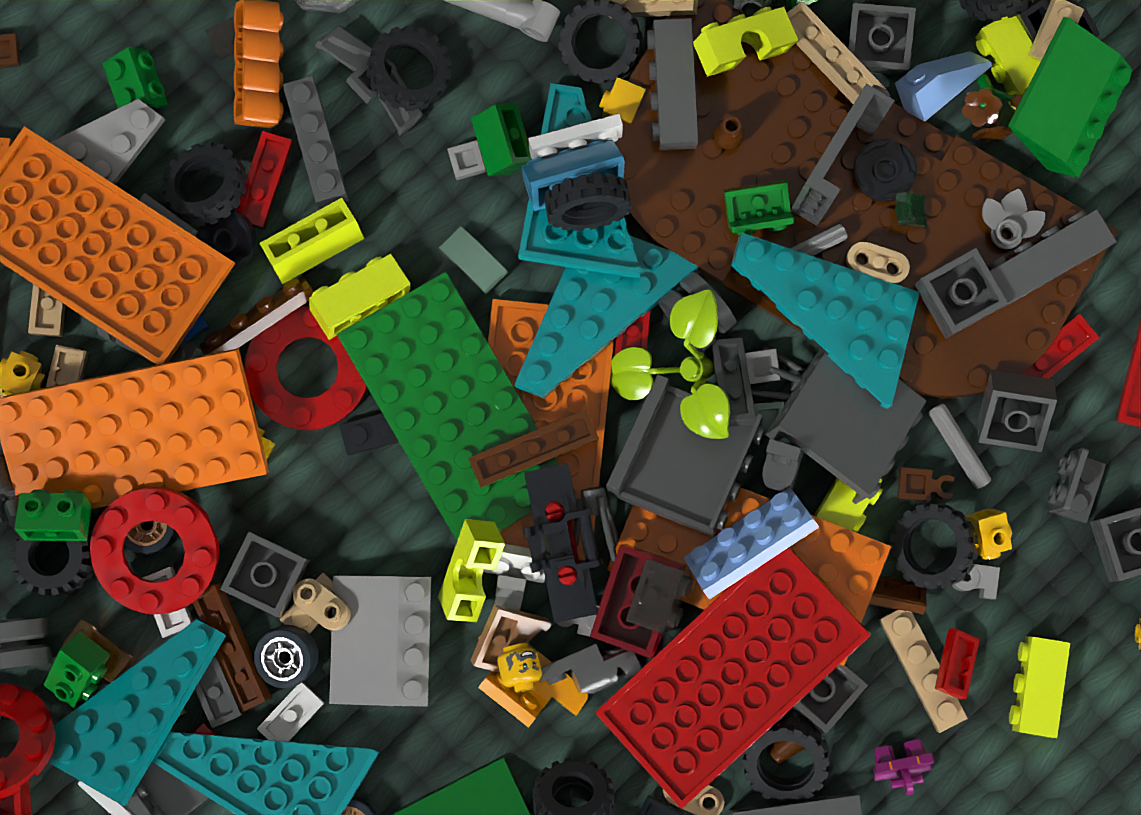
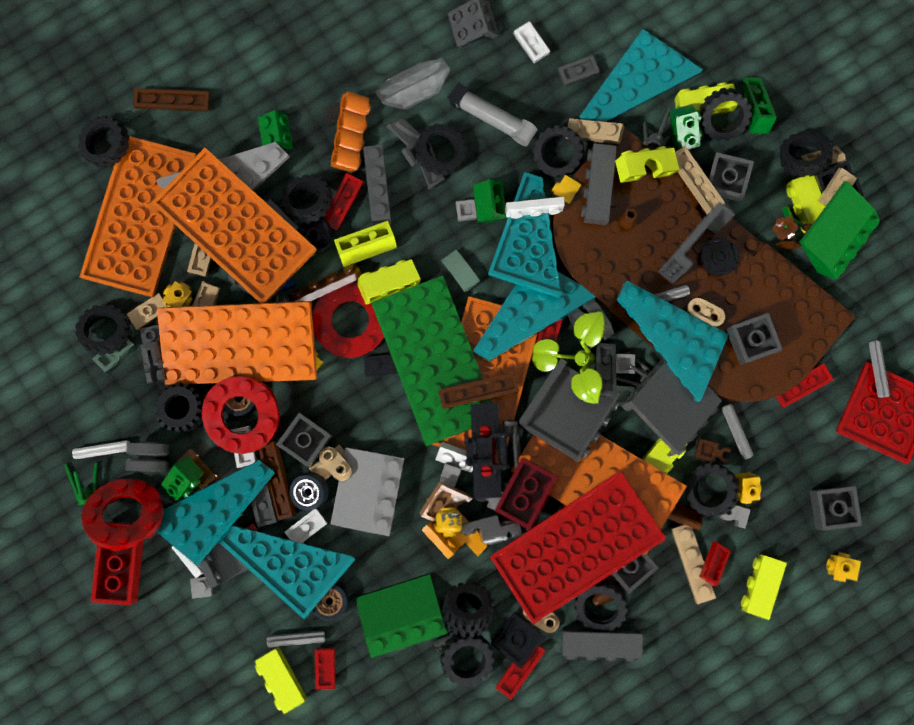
camera: 15 degrees right, 0 degrees up
green brick [14,489,92,541] -> none
neon yellow arch [438,519,505,622] -> none
dark azure slope [522,140,625,212] -> none
black tyre [544,173,632,231] -> none
clear smoke bracket [626,558,694,634] -> none
light blue plate [684,488,819,599] -> none
green bracket [723,180,794,236] -> none
dark grey plate [763,439,803,492] -> none
magenta hips [873,739,934,796] -> none
light blue slope [895,51,992,121] -> none
clear green plate [895,192,927,228] -> none
dark grey brick [977,370,1057,452] -> none
light grey plate [982,189,1045,250] -> none
dark grey brick [987,209,1117,309] -> none
dark grey bracket [1047,448,1106,524] -> none

